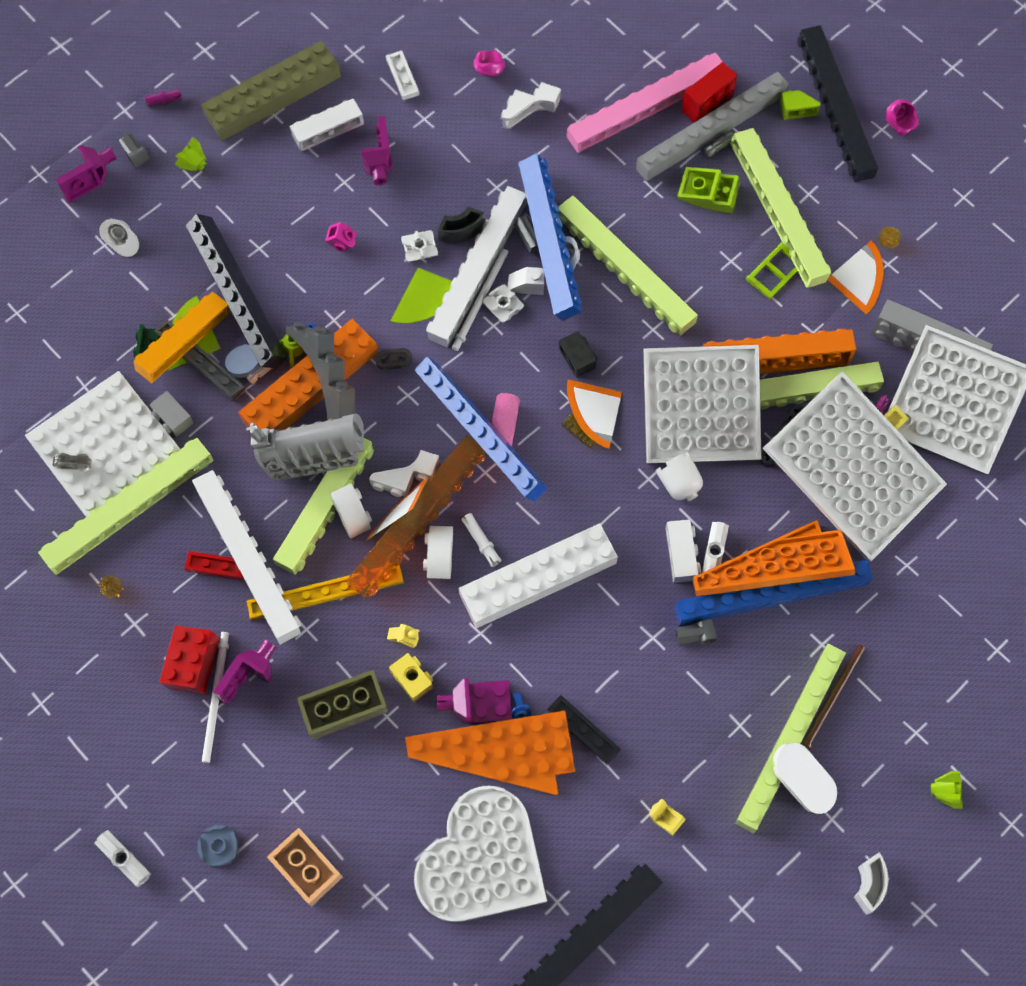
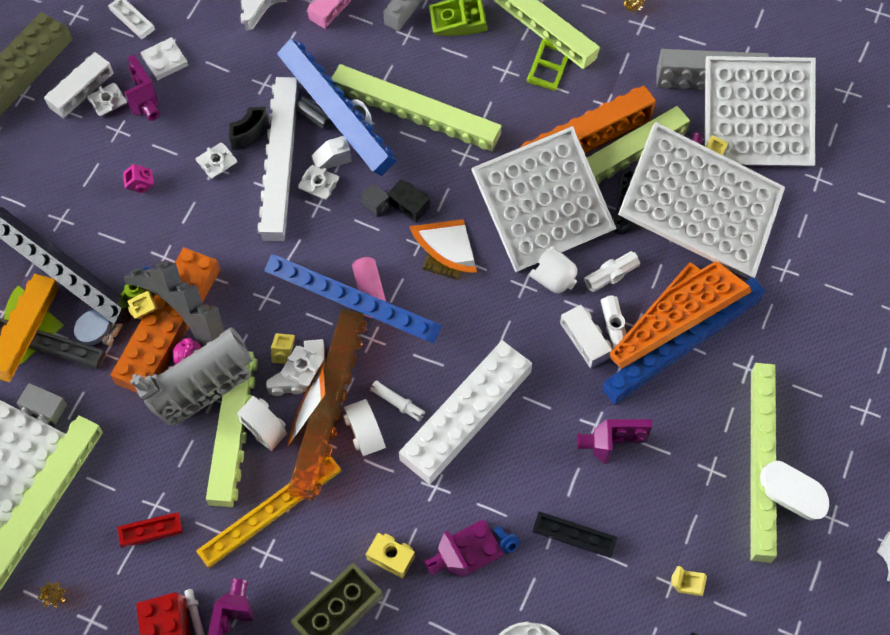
camera: 25 degrees left, 5 degrees down
white brick [192,470,302,645] -> none
clear smoke plate [375,348,412,370] -> none
light yellow piece [387,624,419,648] -> none
lime sticker [390,268,452,323] -> none
orange wing [405,711,575,795] -> none
white bar [452,249,508,351] -> none
dark grey piece [675,620,717,646] -> none
reddish brown bar [800,645,866,750] -> none
sticker [827,240,884,315] -> none
none -> white piece [87,83,127,117]
none -> light yellow bracket [128,291,158,320]
none -> white plate [141,37,188,81]
none -> dark pink hair [173,338,201,366]
none -> light yellow bracket [271,333,295,364]
none -> white piece [280,346,324,387]
none -> dark grey brick [361,183,390,217]
none -> magenta plate [577,419,652,464]
none -> white piece [584,251,640,292]

